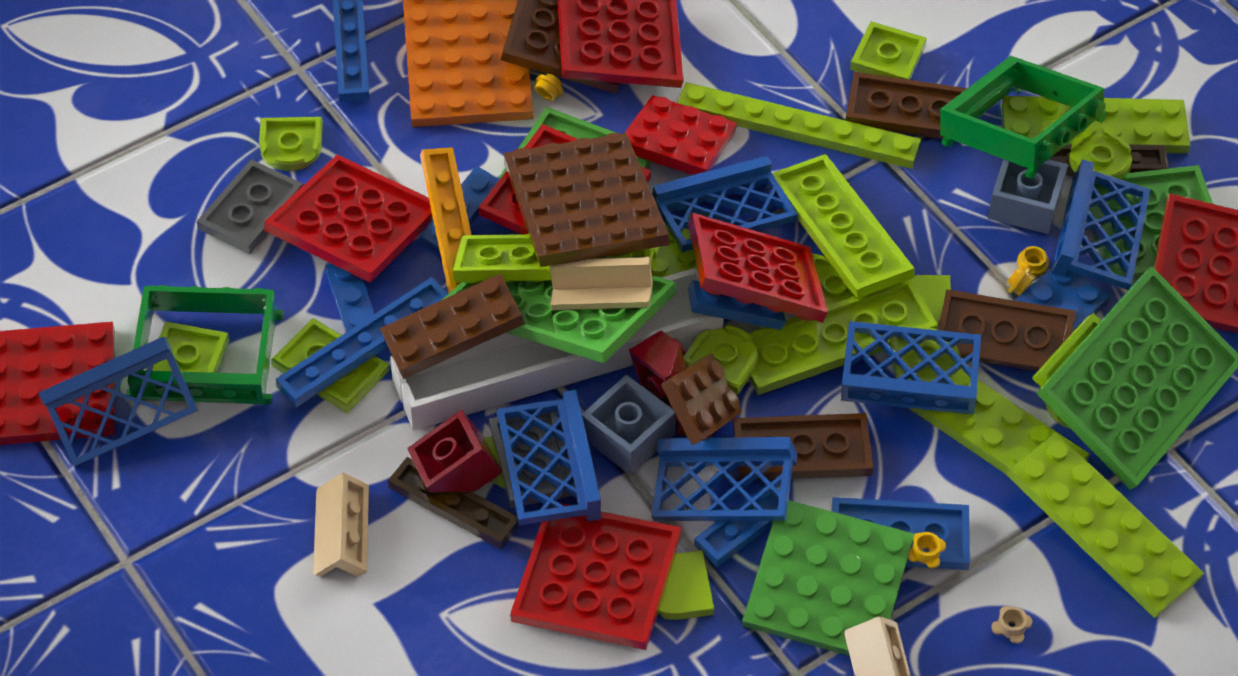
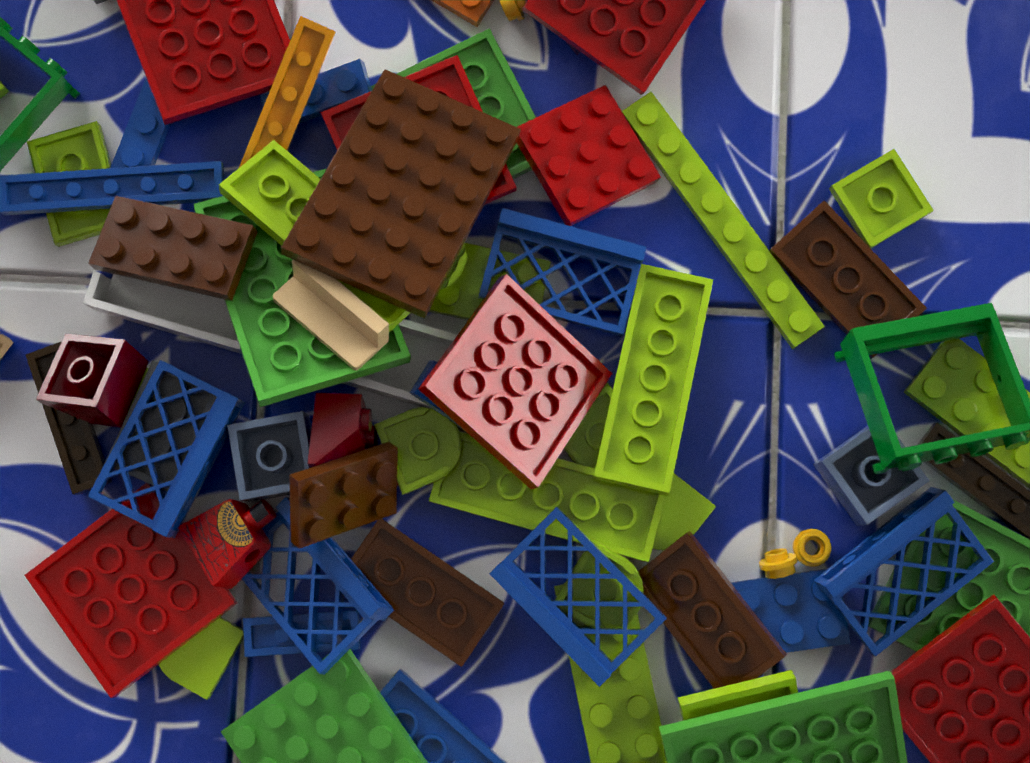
camera: 40 degrees right, 30 degrees up
lime tile [1069,131,1132,184] -> none
none -> red torso [178,499,276,590]

